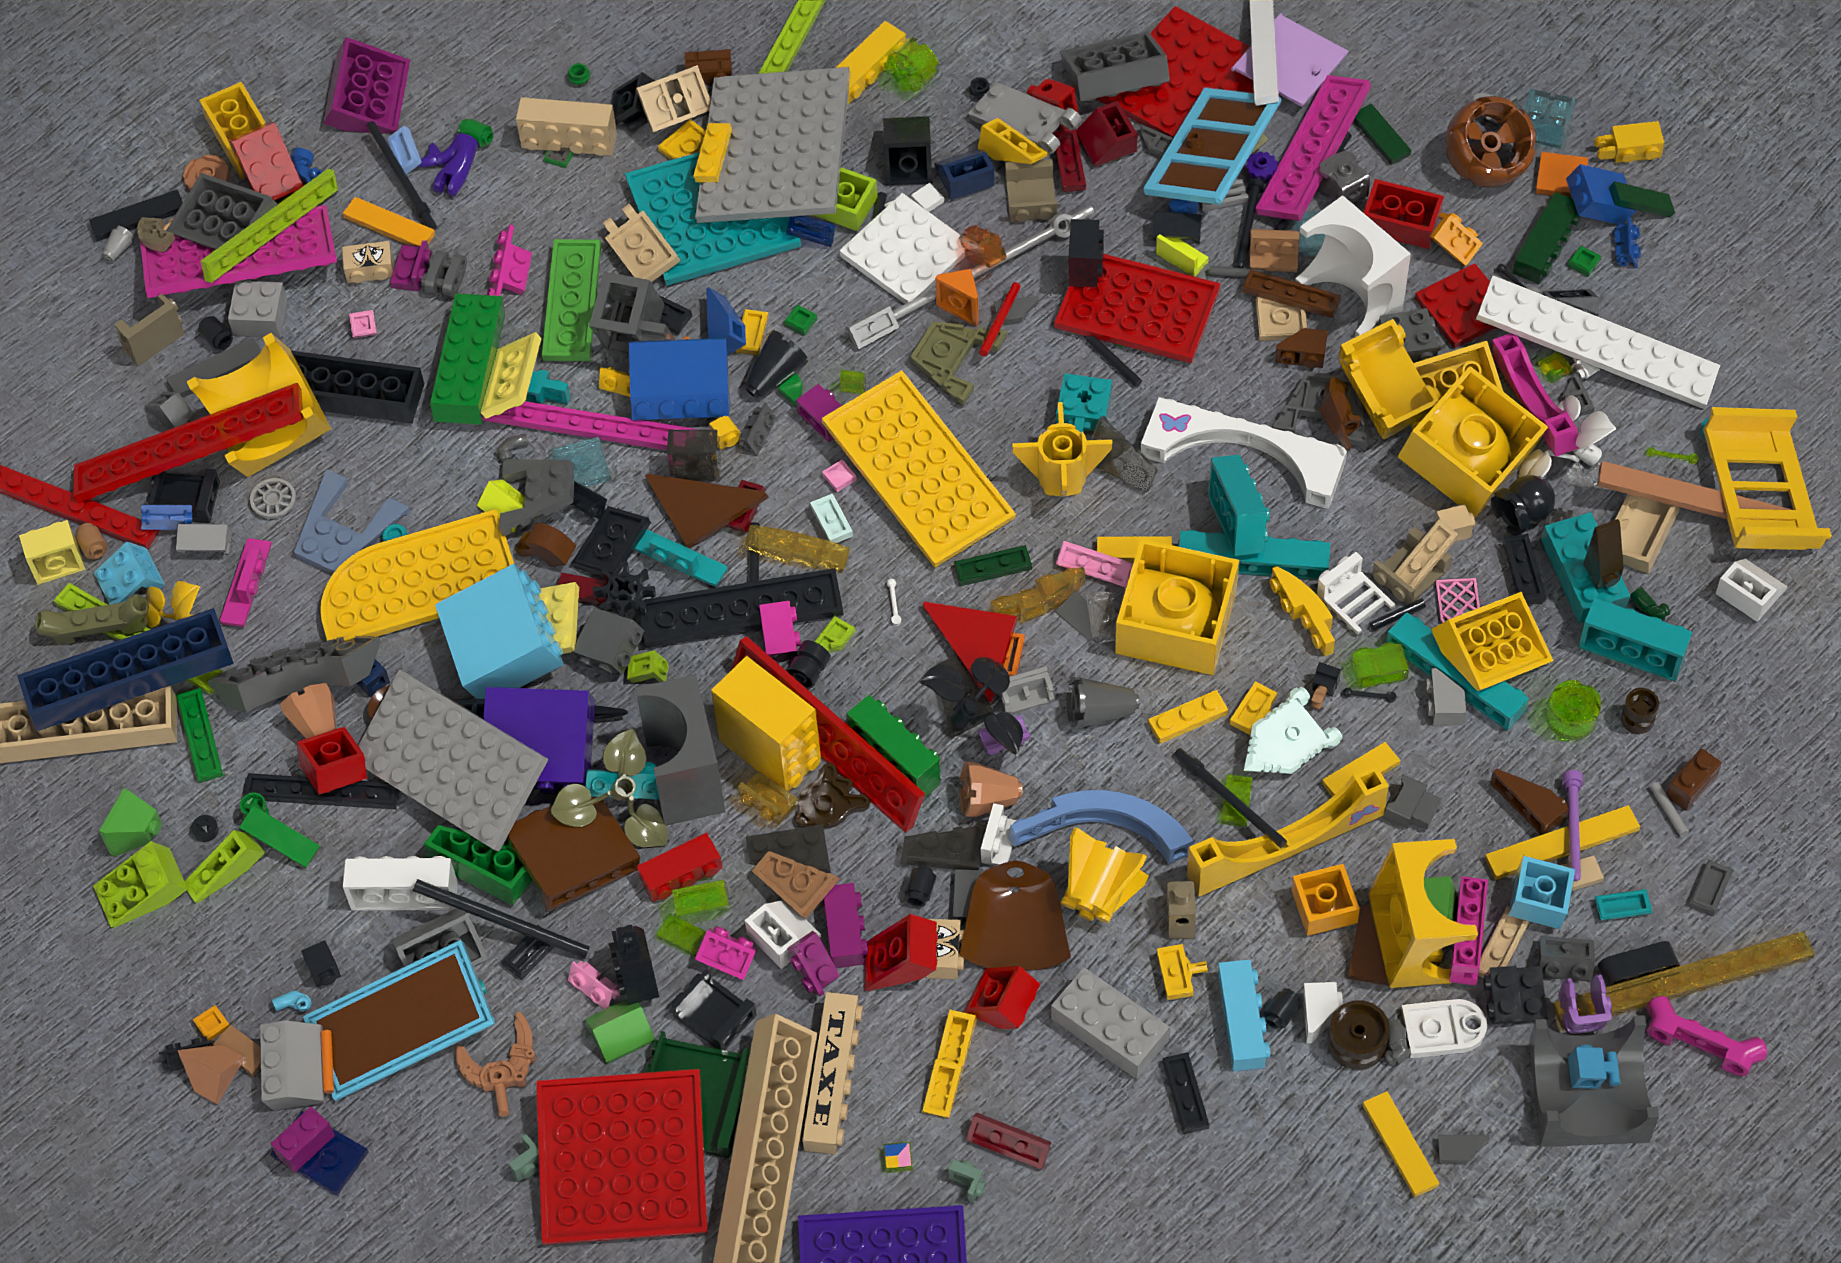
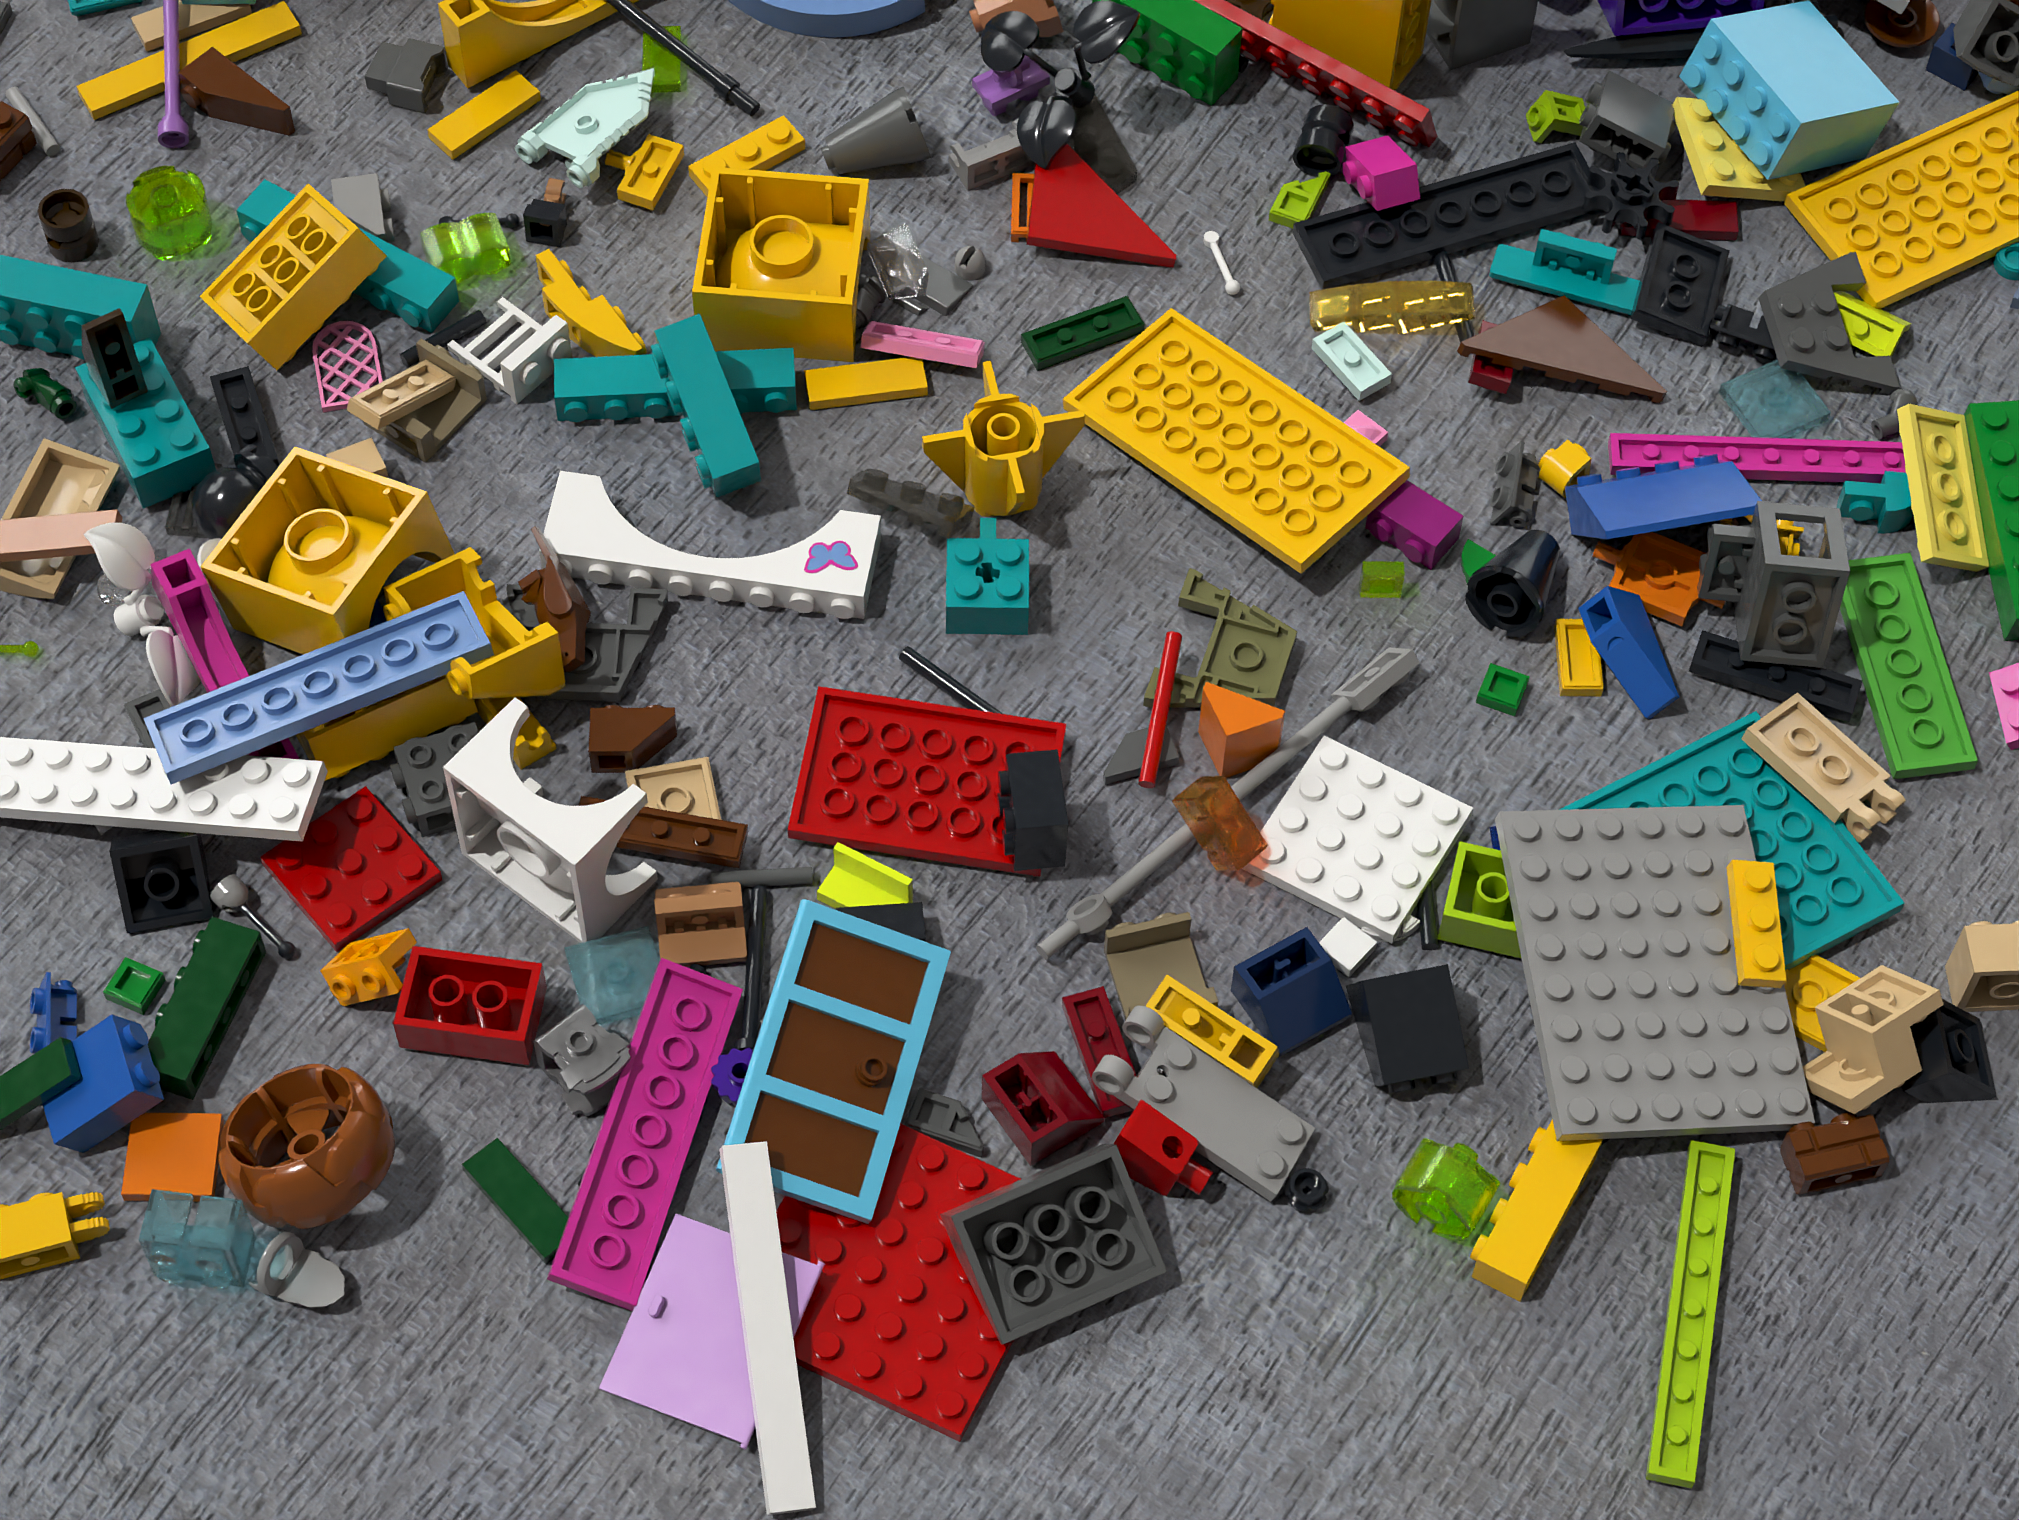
camera: 165 degrees right, 0 degrees up
reddish brown brick [516,523,577,567] -> none
clear smoke brick [667,430,721,483] -> none
clear yellow slope [990,567,1085,623] -> none
none -> medium blue plate [143,591,494,785]
none -> light grey hinge [955,246,986,281]

